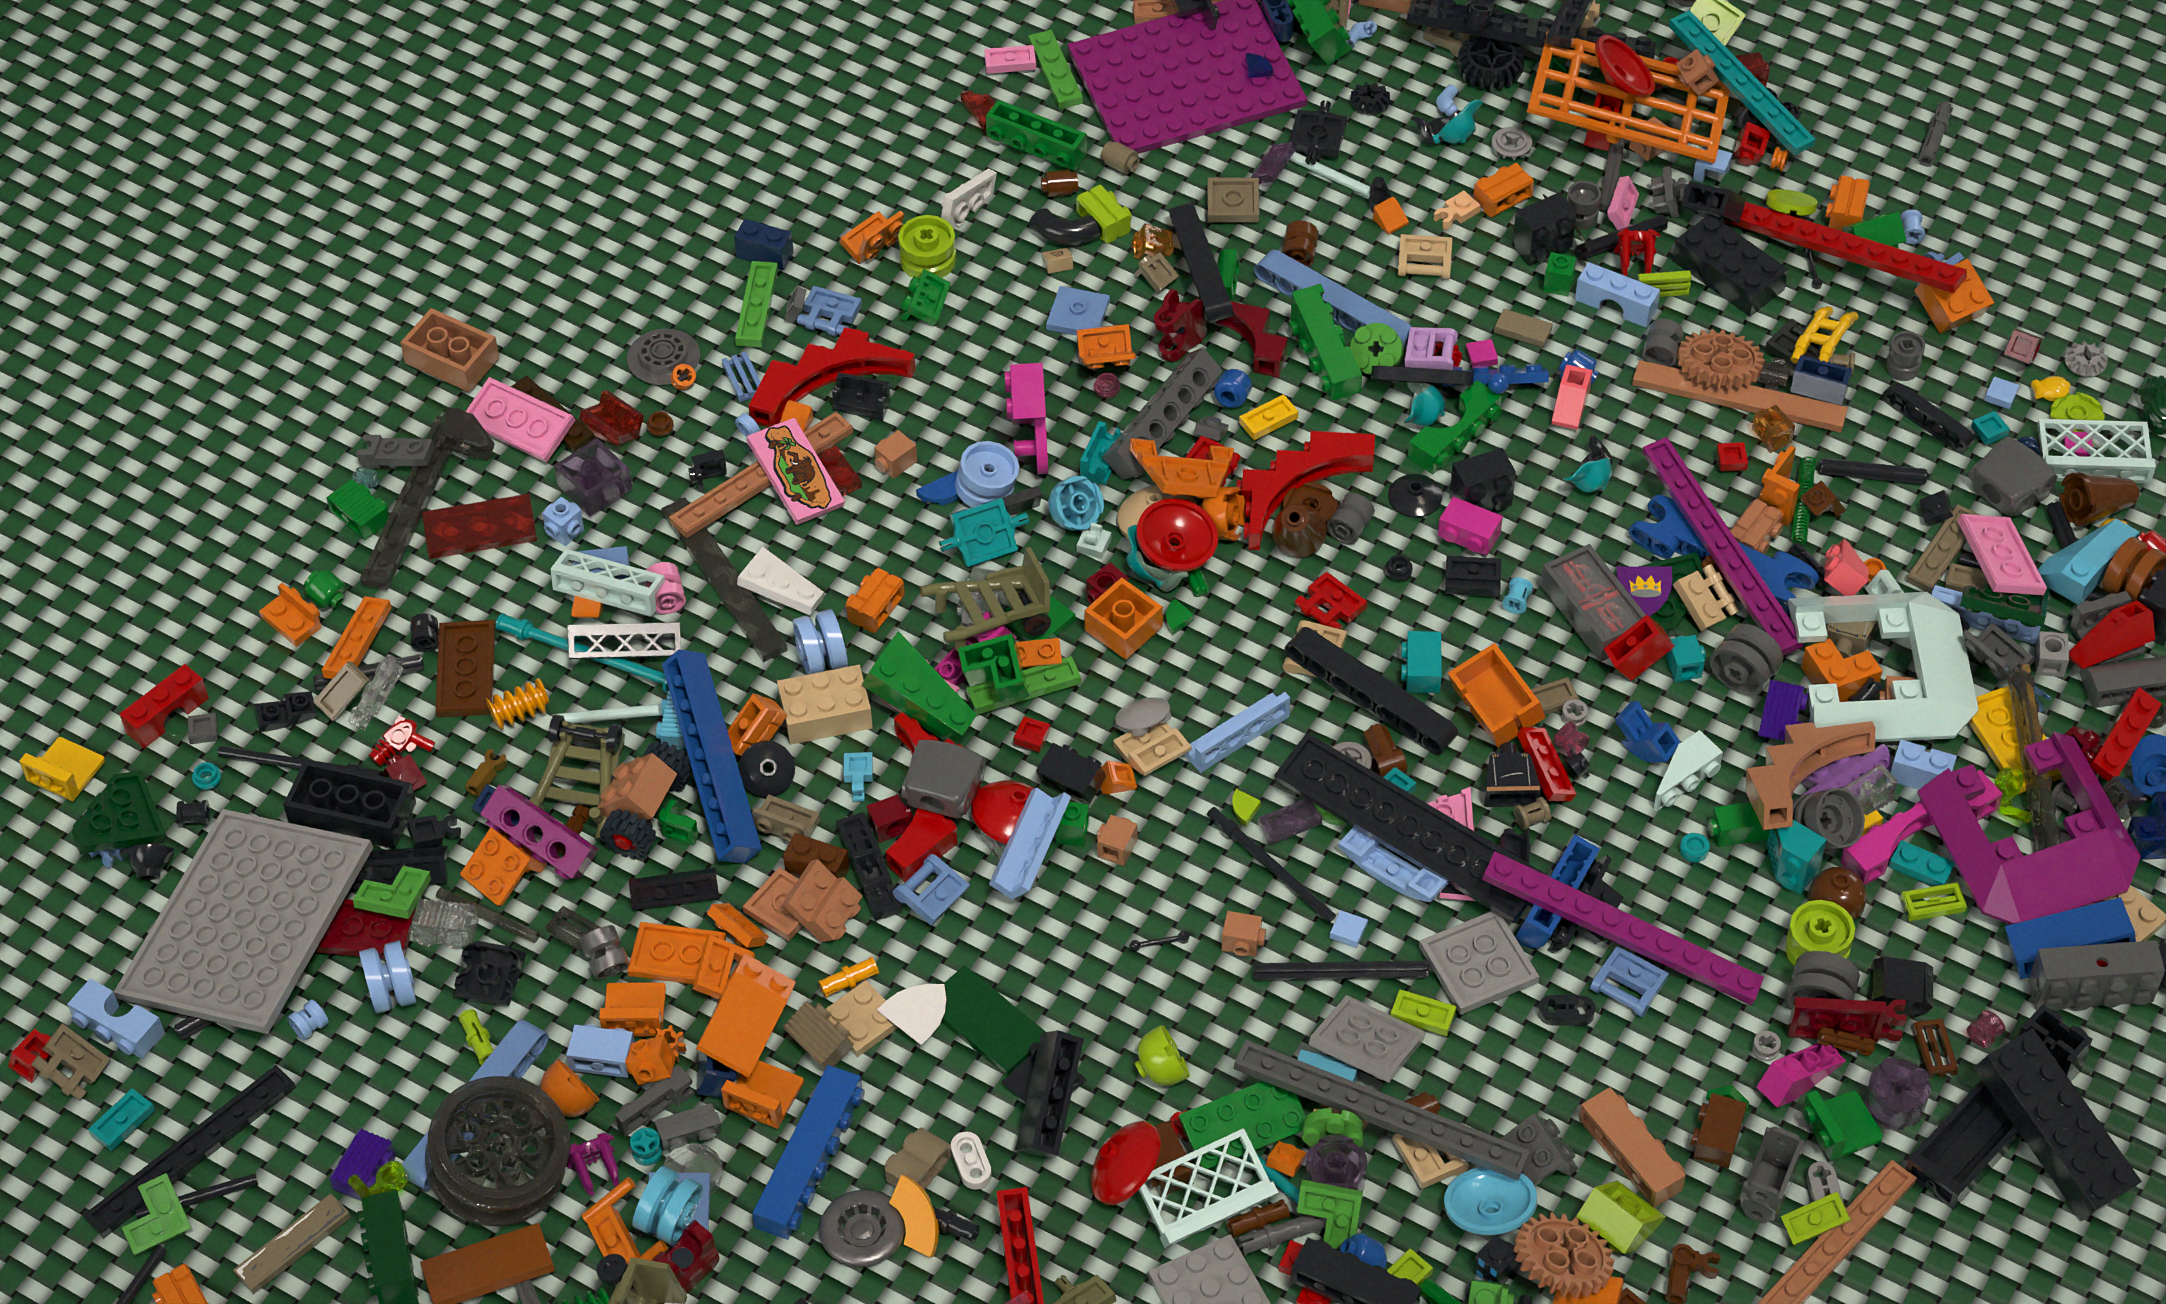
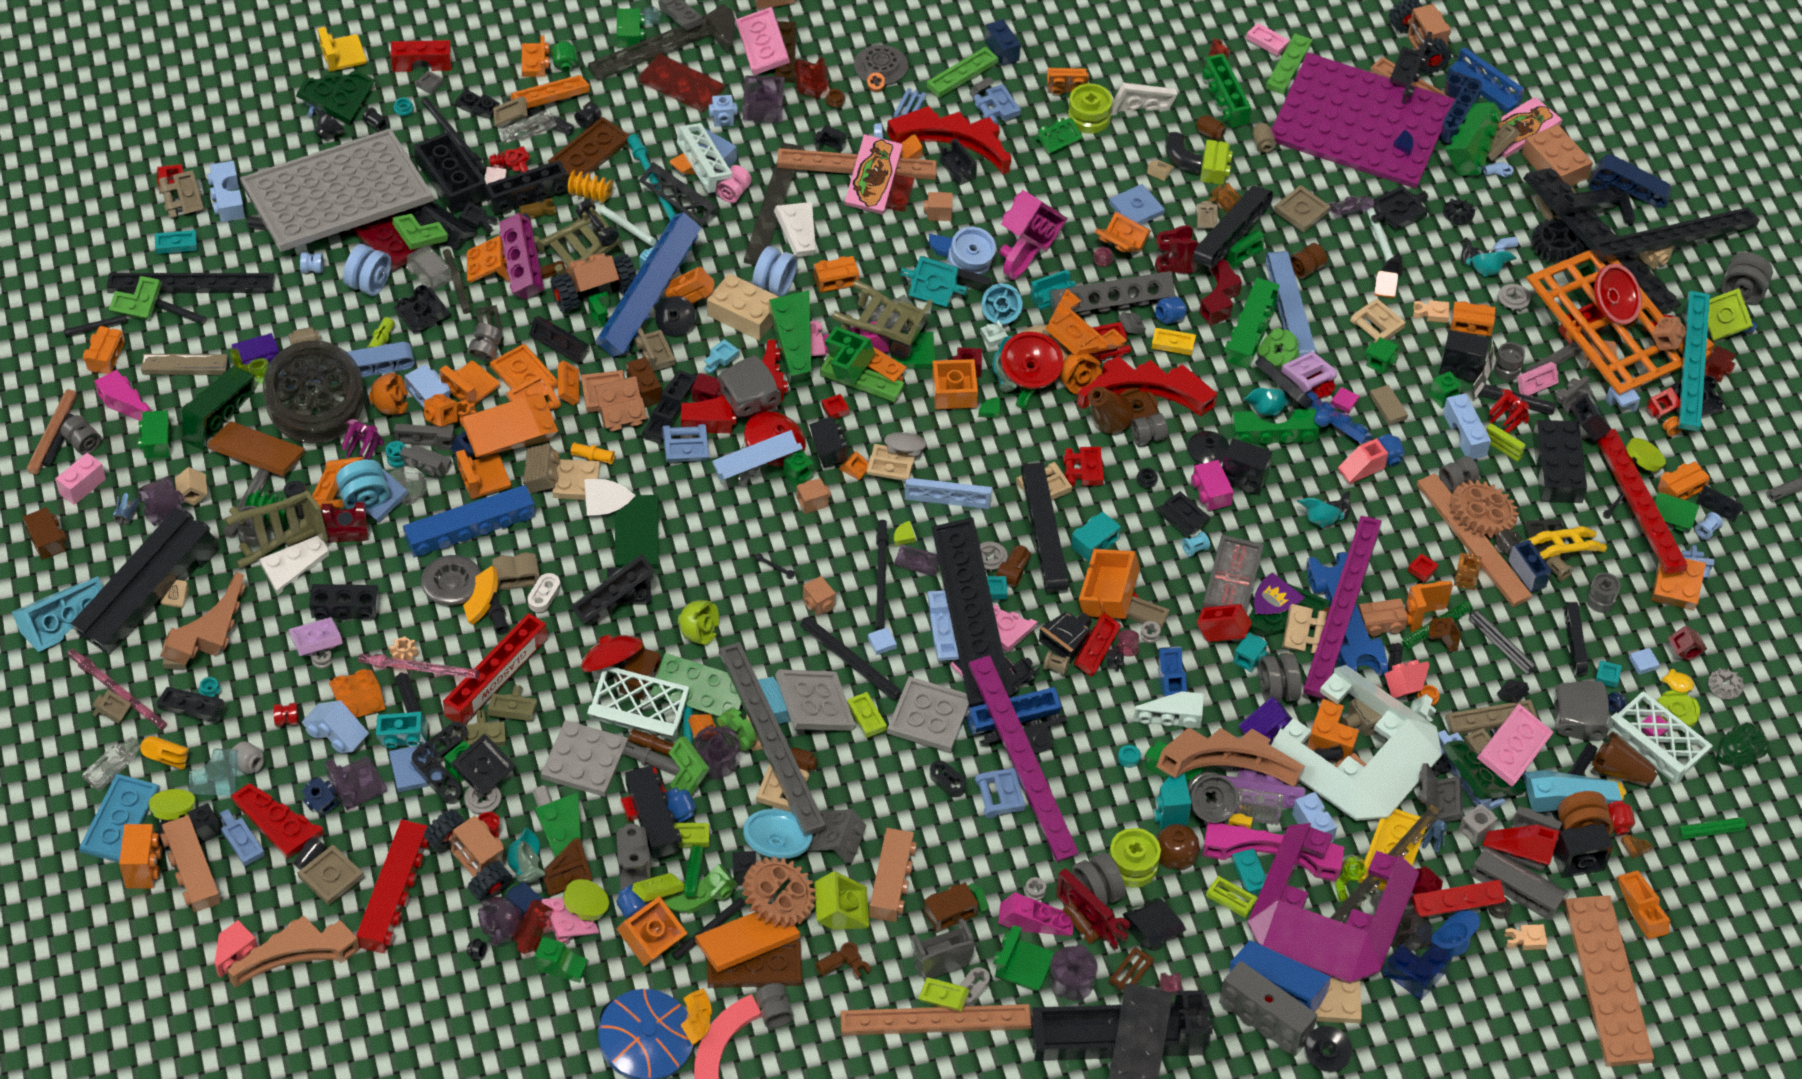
camera: 40 degrees right, 0 degrees up
none -> dark tan brick [288,327,320,351]
none -> black brick [485,160,568,214]
none -> green brick [1365,337,1399,374]
none -> black hinge [1696,485,1744,522]

